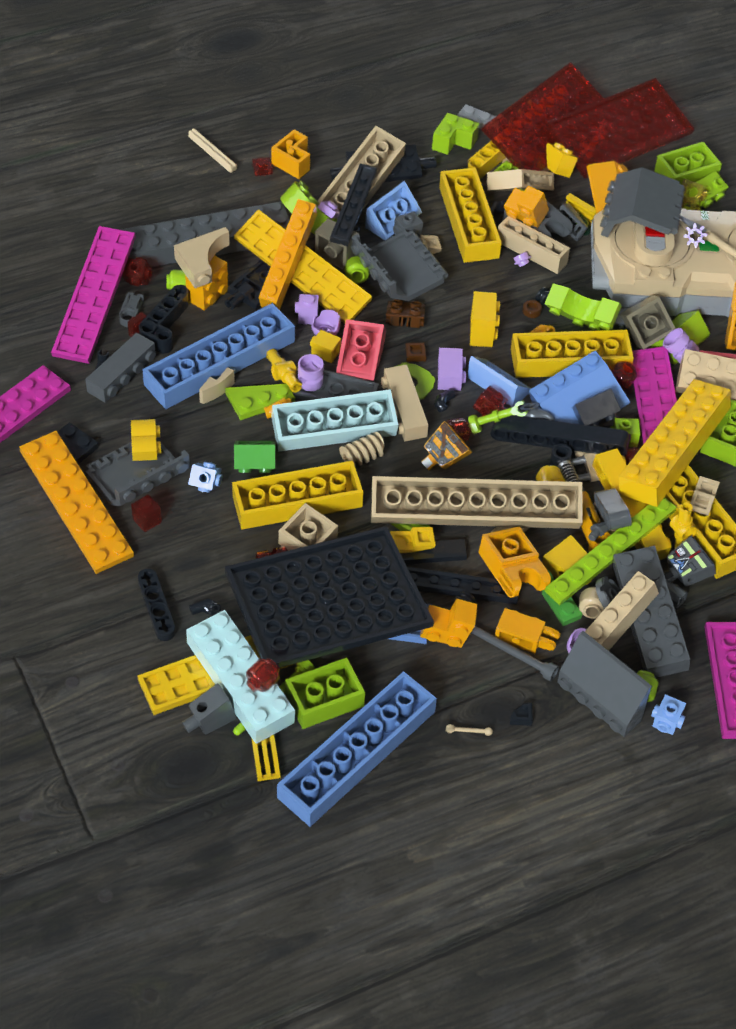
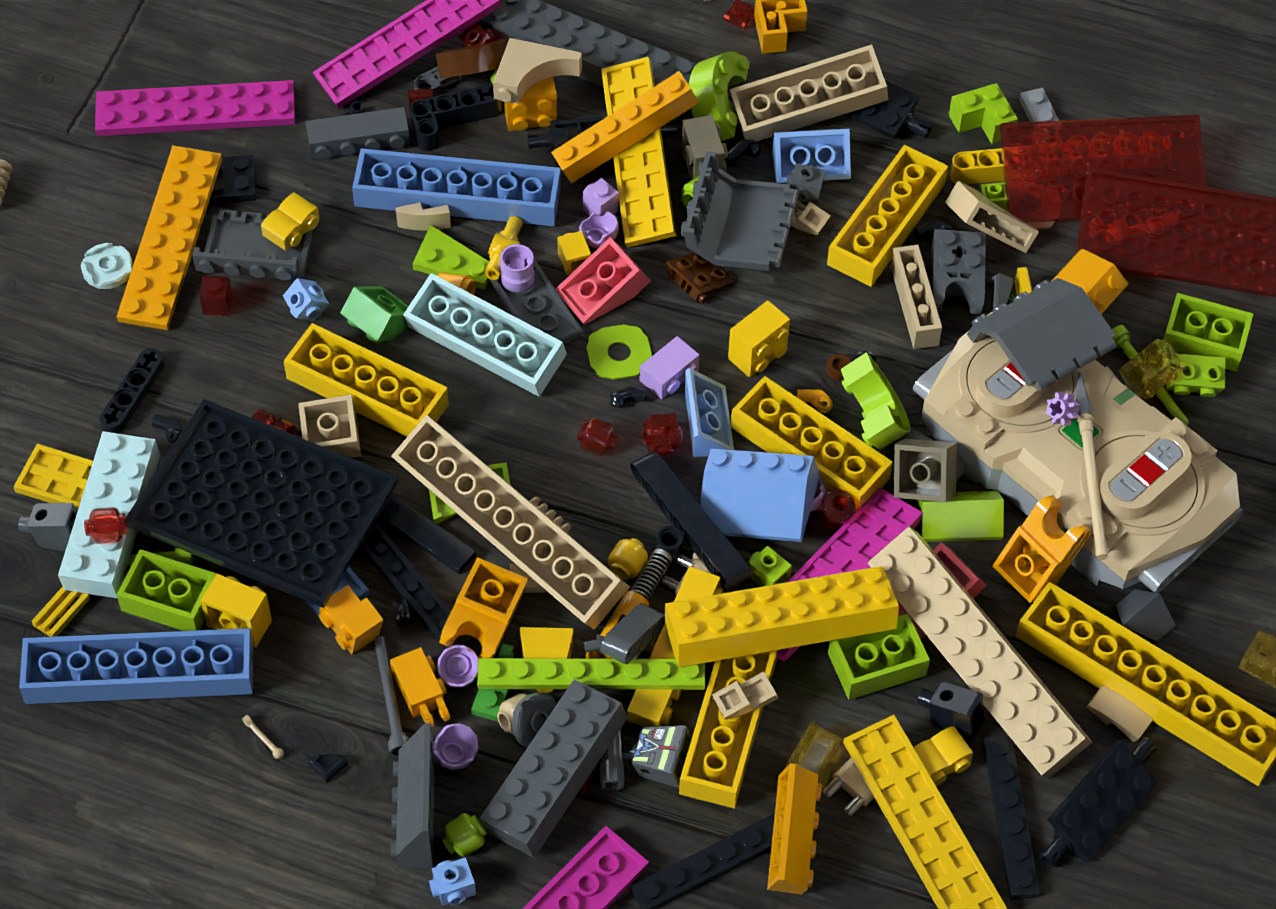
camera: 45 degrees right, 5 degrees up
lavender plate [317,200,340,219] -> none
black tile [330,163,377,247] -> none
tan piece [339,432,385,466] -> none
tan brick [381,365,428,442] -> none
yellow slope [390,527,436,553] -> none
reddish brown tile [405,343,426,362] -> none
torso [421,421,472,470] -> none
lime piece [468,400,528,434] -> none
light orange brick [504,186,549,228] -> none
dark grey piece [512,402,555,421] -> none
lavender plate [513,251,531,267] -> none
yellow slope [546,142,578,178] -> none
black brick [572,389,621,426] -> none
tan brick [585,571,659,651] -> none
lavender wheel [663,328,699,363] -> none
yellow pin [670,502,697,549] -> none
none -> light aqua tile [81,243,133,289]
none -> yellow brick [201,574,272,647]
none -> reddish brown arch [436,36,512,78]
none -> lavender hair [438,645,478,687]

